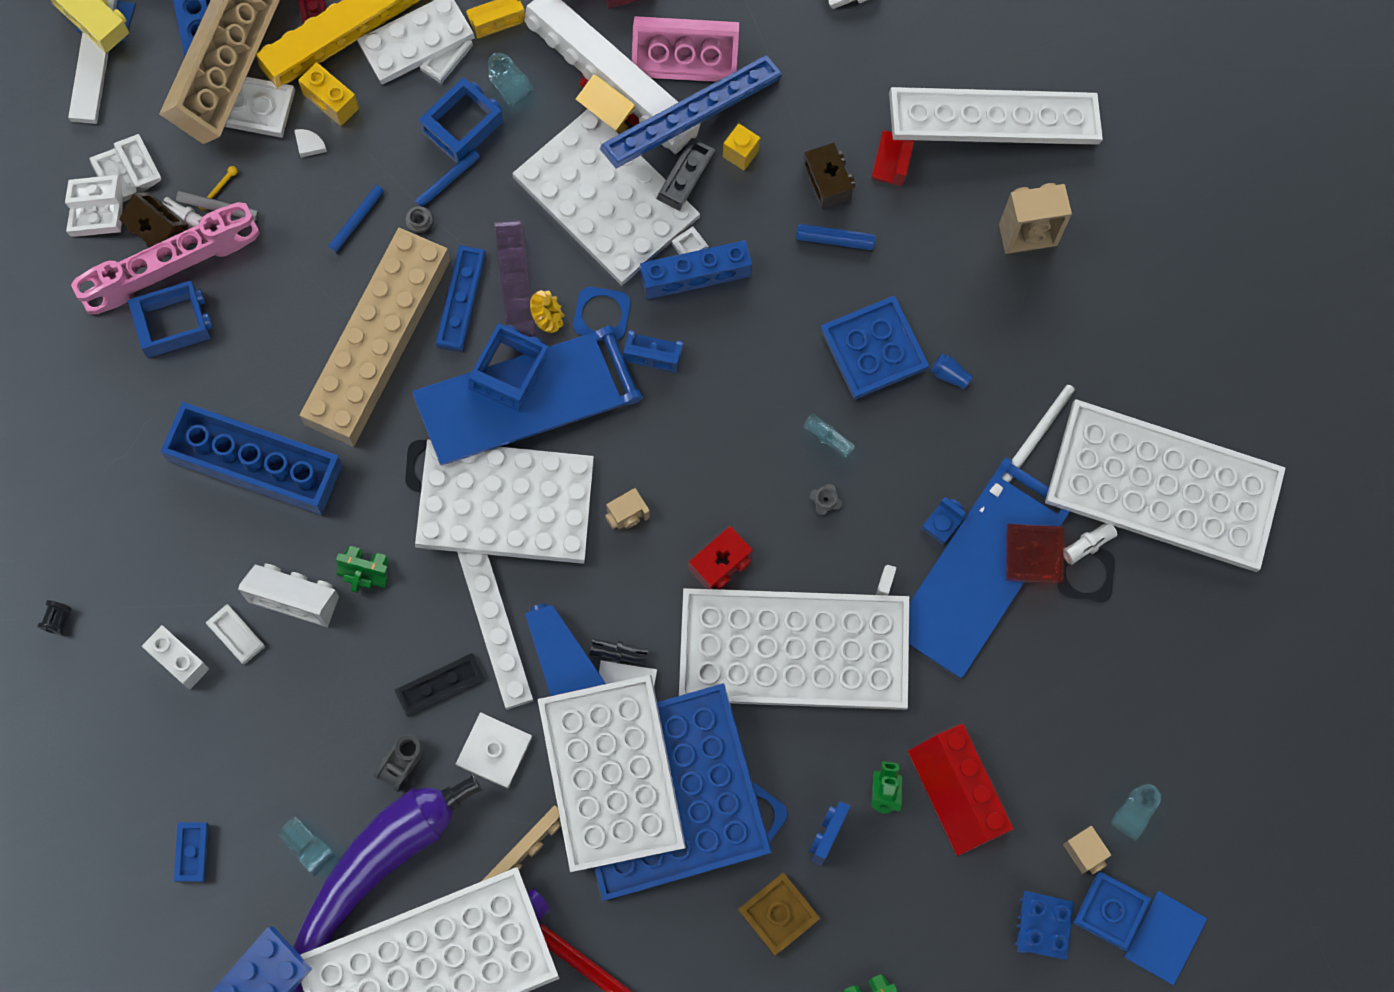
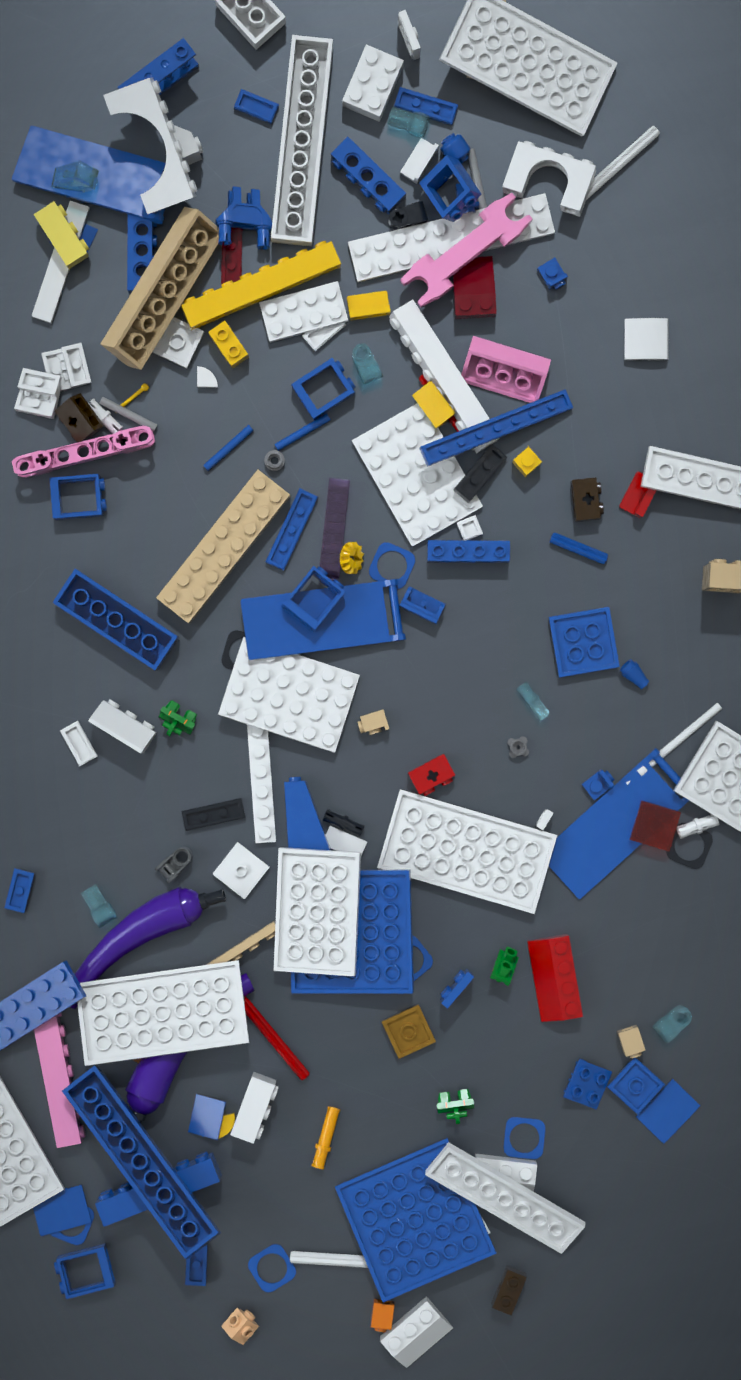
camera: 15 degrees right, 15 degrees up
white brick [142,625,209,690] -> none

